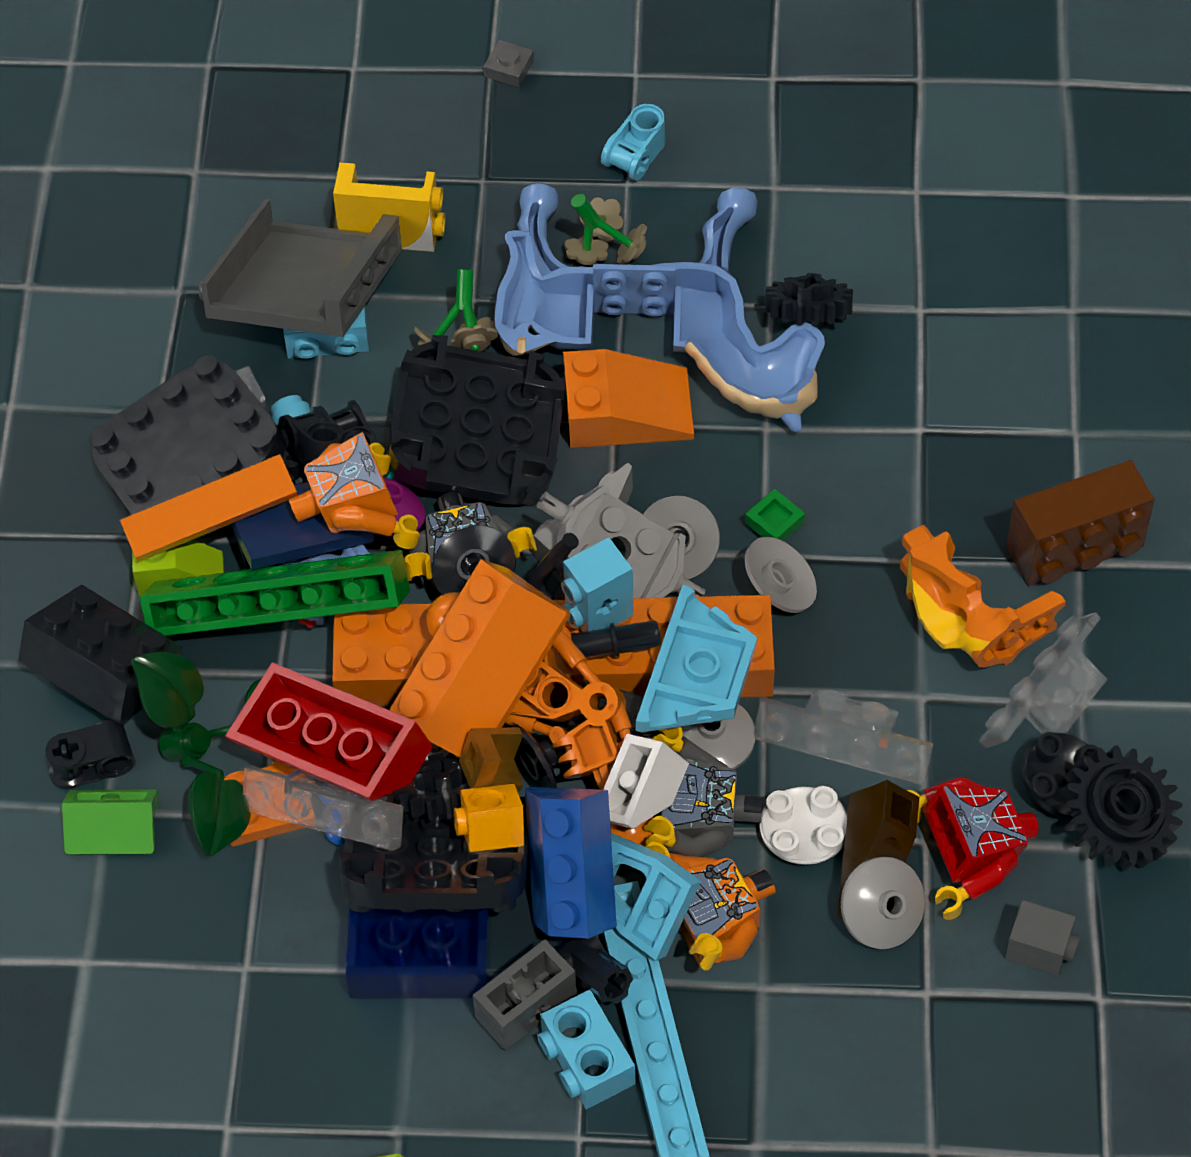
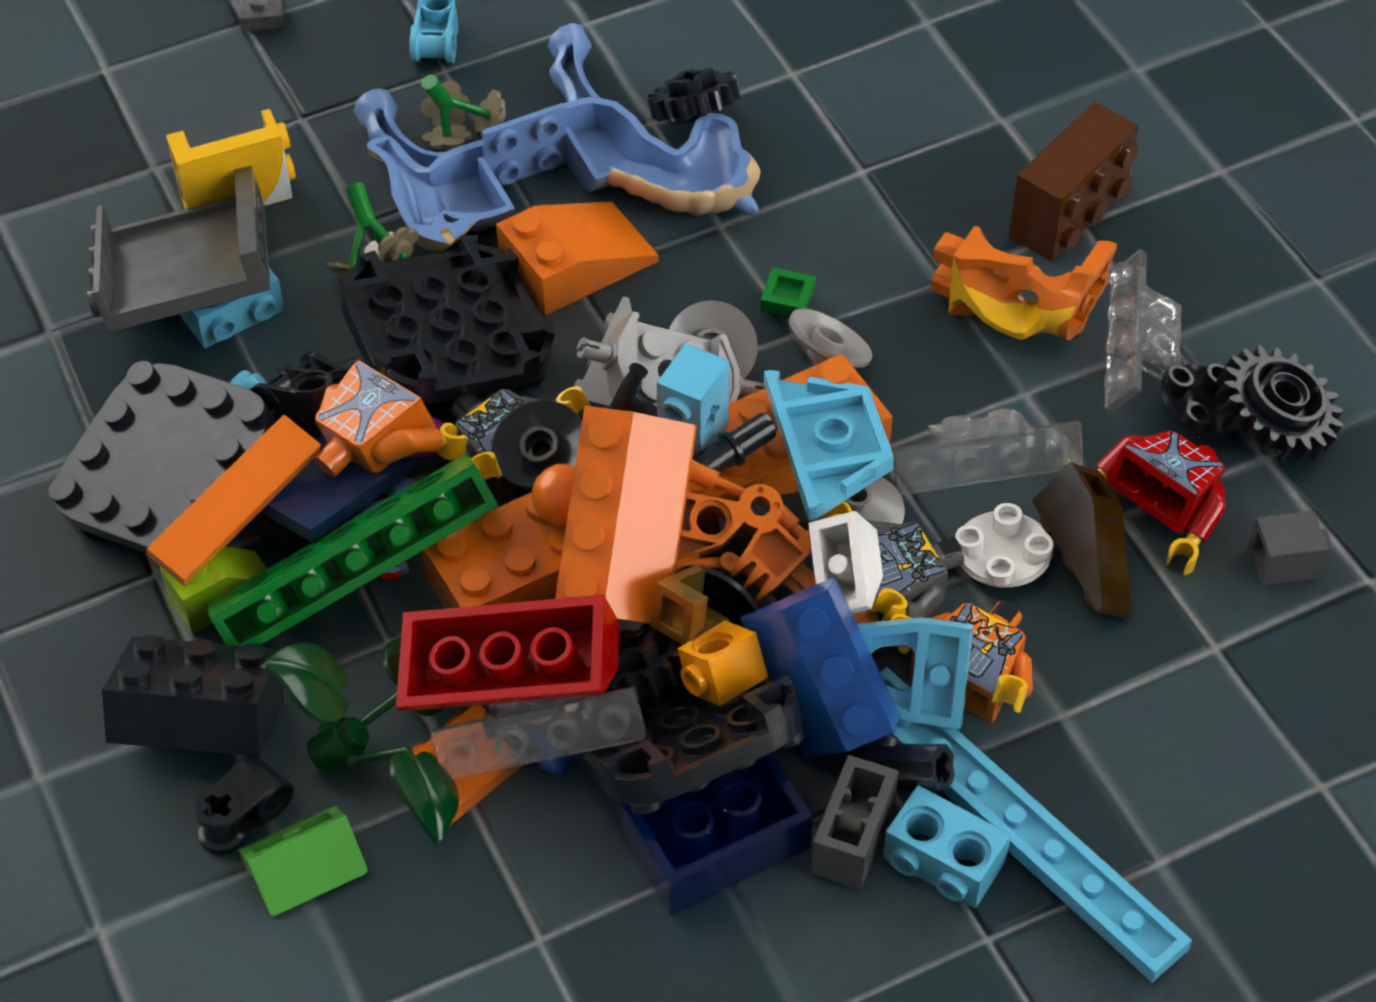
camera: 30 degrees left, 5 degrees down
light grey dish [841,857,925,949] -> none

